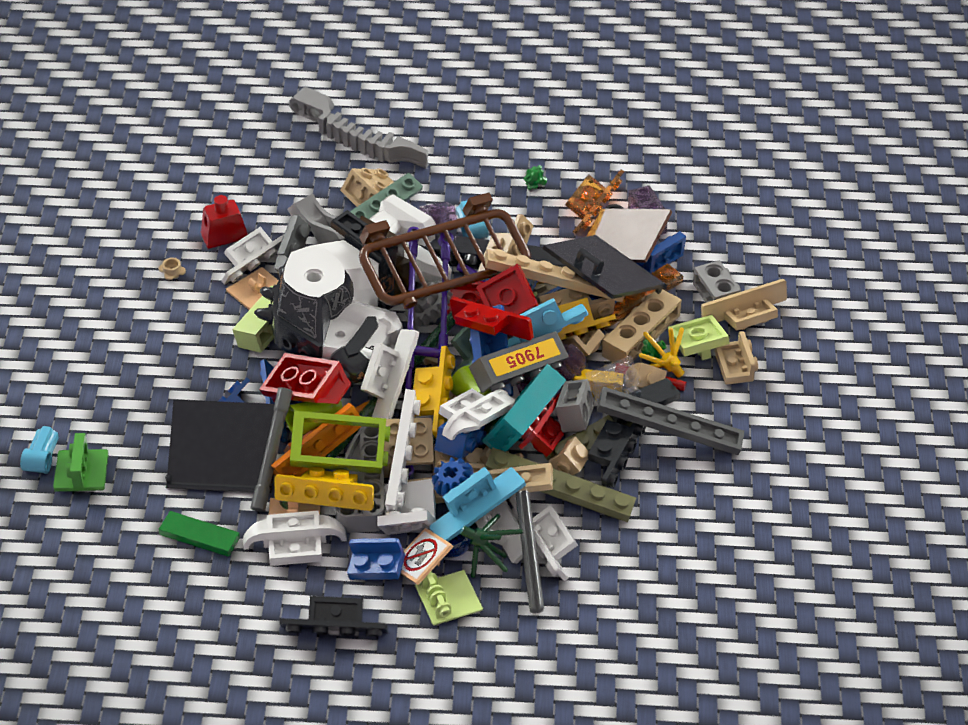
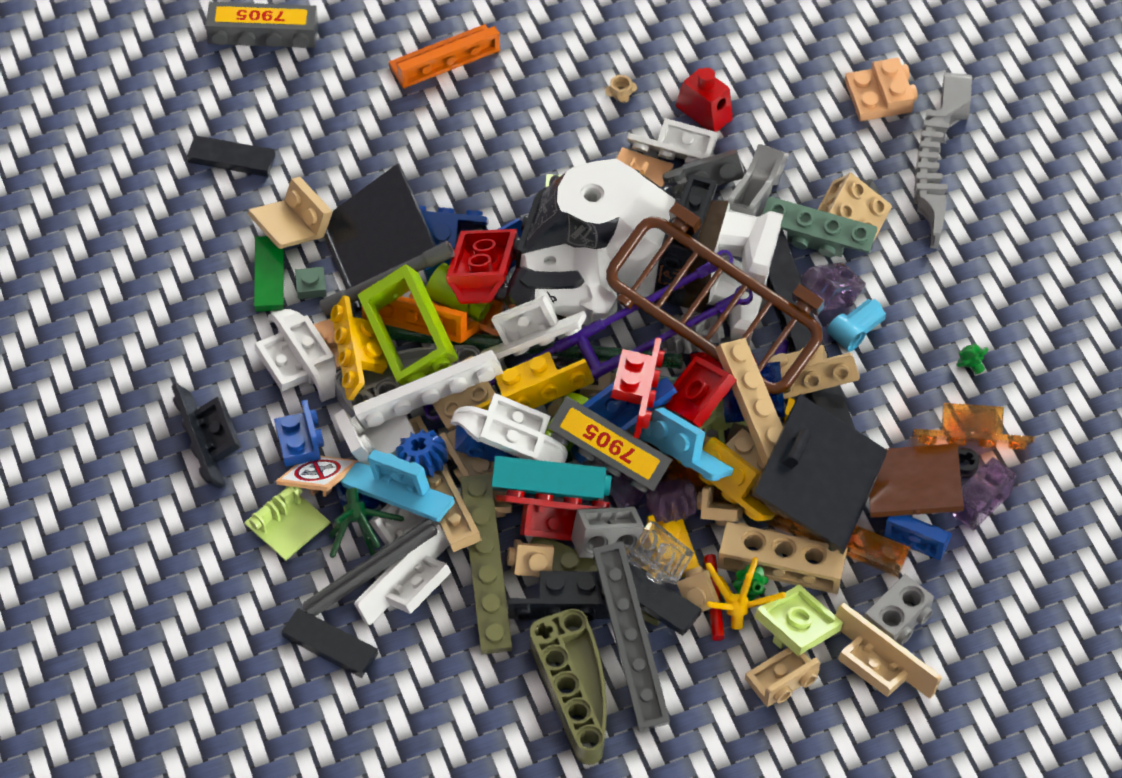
camera: 65 degrees right, 10 degrees up
medium azure piece [20,426,59,474] -> none
bright green bracket [53,433,109,491] -> none
none -> black tile [187,135,276,177]
none -> tan bracket [248,177,333,249]
none -> black tile [281,608,378,678]
none -> sand green plate [295,267,326,299]
none -> orange fence [389,24,500,89]
none -> olive beam [530,609,607,765]
none -> light nougat plate [844,57,918,121]

